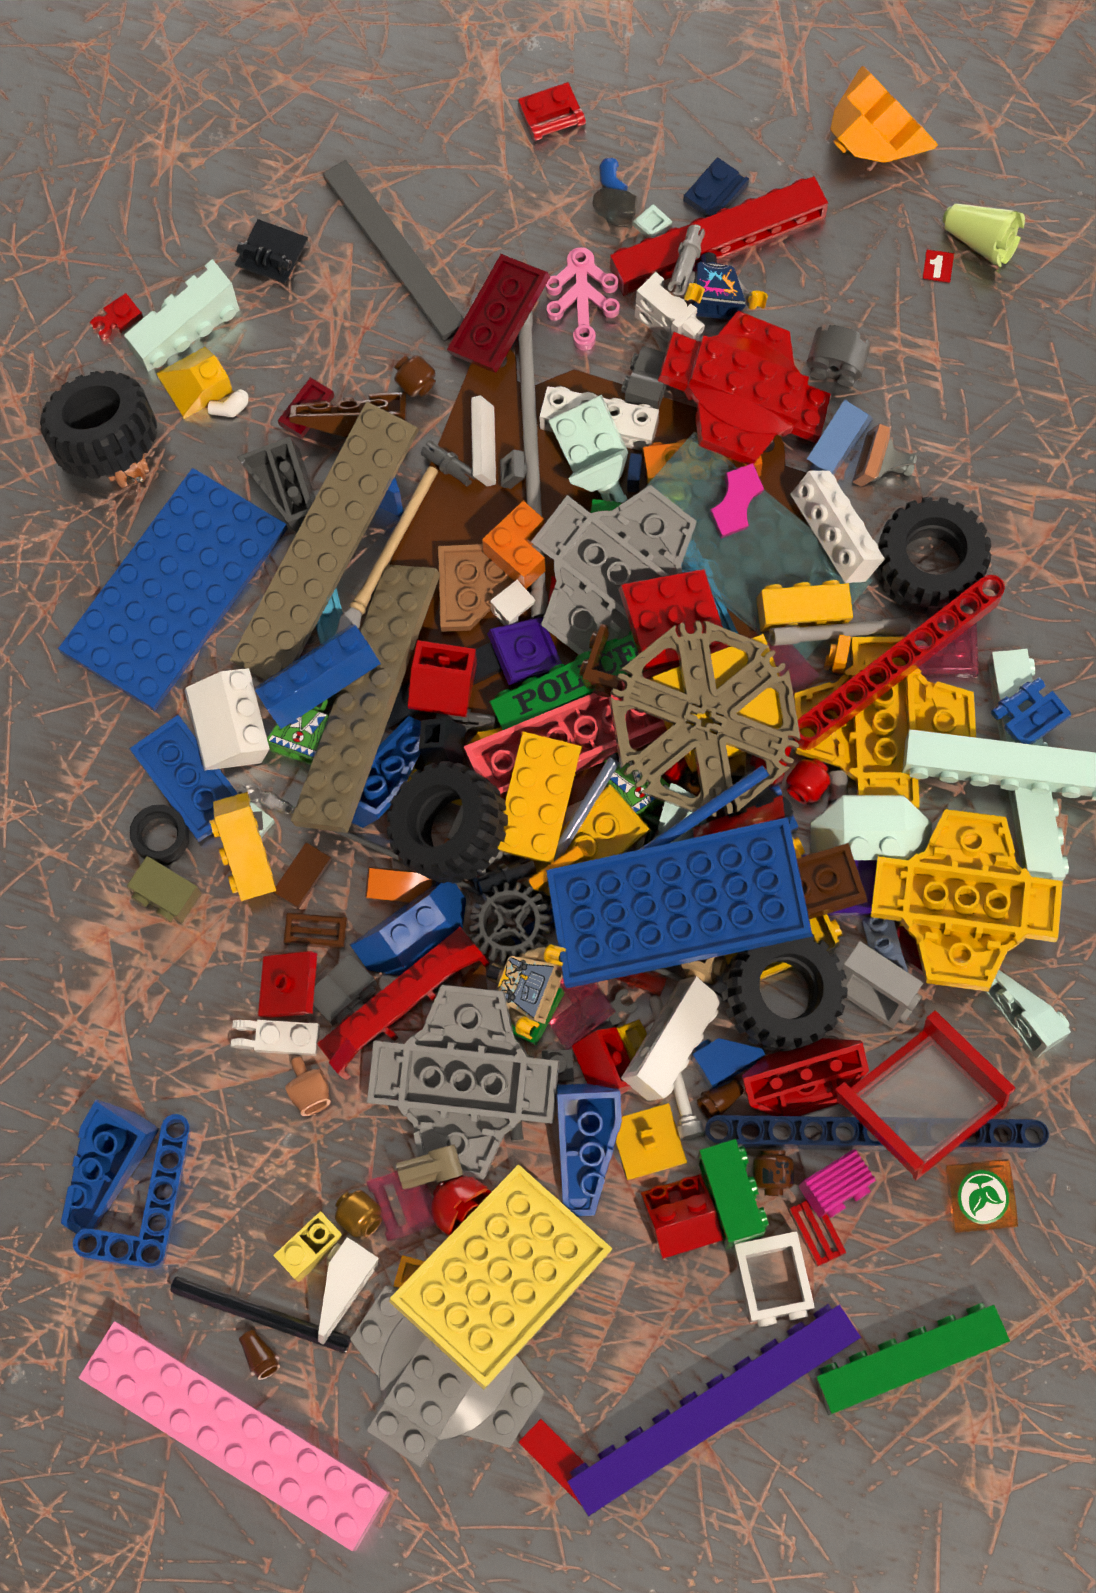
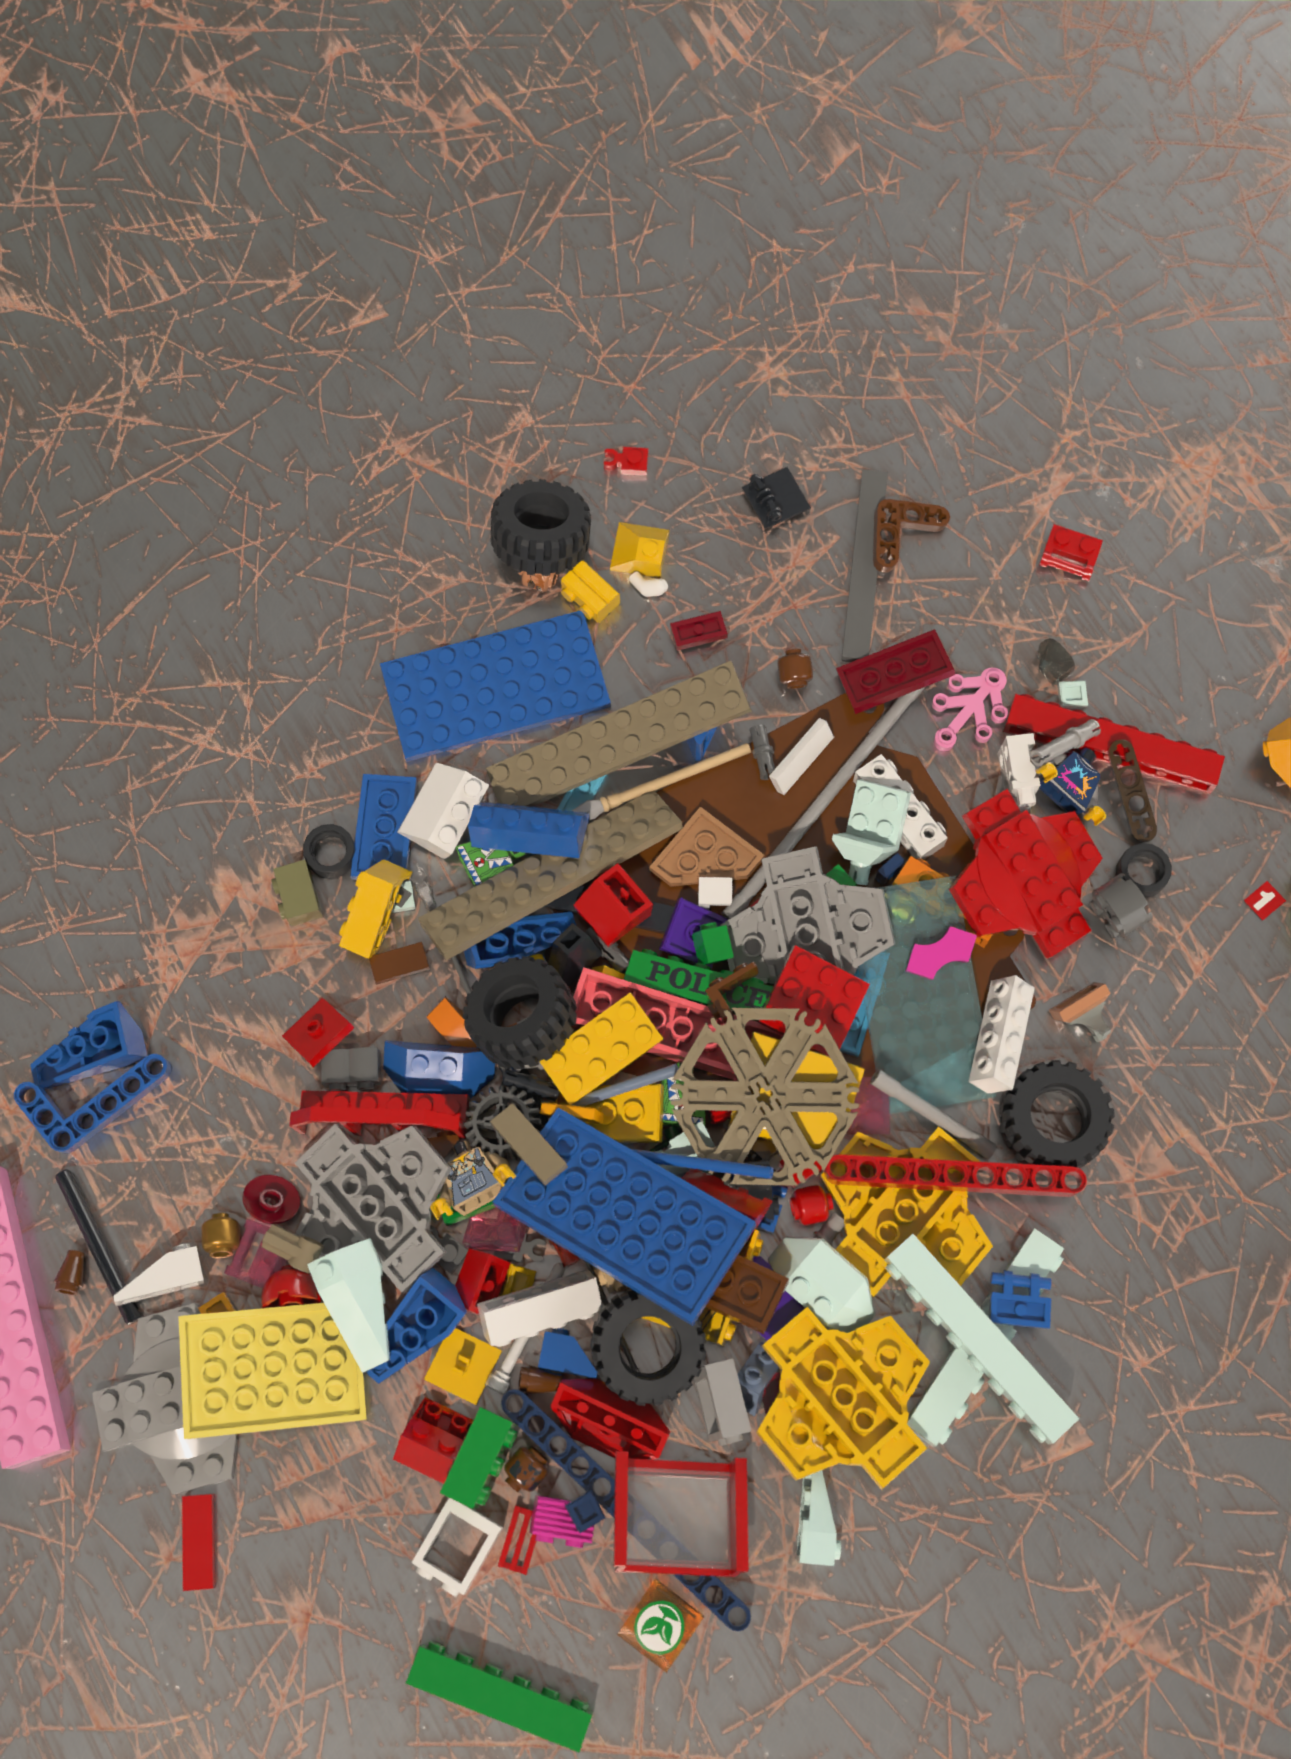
camera: 40 degrees right, 0 degrees up
light aqua wedge [124,259,240,372] -> none
white hinge [230,1020,319,1056] -> none
dark grey wedge [237,436,315,534] -> none
light yellow slope [273,1211,342,1282] -> none
reddish brown tile [283,913,348,949] -> none
nougat piece [285,1057,331,1116] -> none
reddish brown wedge [290,392,407,438] -> none
orange brick [482,500,545,589] -> none
dark grey plate [500,449,527,489] -> none
dark purple brick [567,1304,861,1517] -> none
blue arm [599,158,628,197] -> none
dark grey brick [621,346,667,409] -> none
dark blue plate [683,157,749,216] -> none
yellow brick [756,580,853,632] -> none
medium blue slope [807,400,873,475] -> none
light orange plate [824,635,851,674] -> none
clear pink plate [918,623,979,678] -> none
none -> dark red dish [242,1175,300,1224]
none -> light aqua wedge [307,1238,390,1373]
none -> dark tan tile [490,1103,568,1186]
none -> yellow brick [561,560,620,623]
none -> dark blue tile [564,1490,606,1534]
none -> green brick [692,922,734,965]
none -> reddish brown beam [873,499,950,573]
none -> dark brown beam [1108,739,1157,842]
none -> black tyre [1116,843,1172,898]

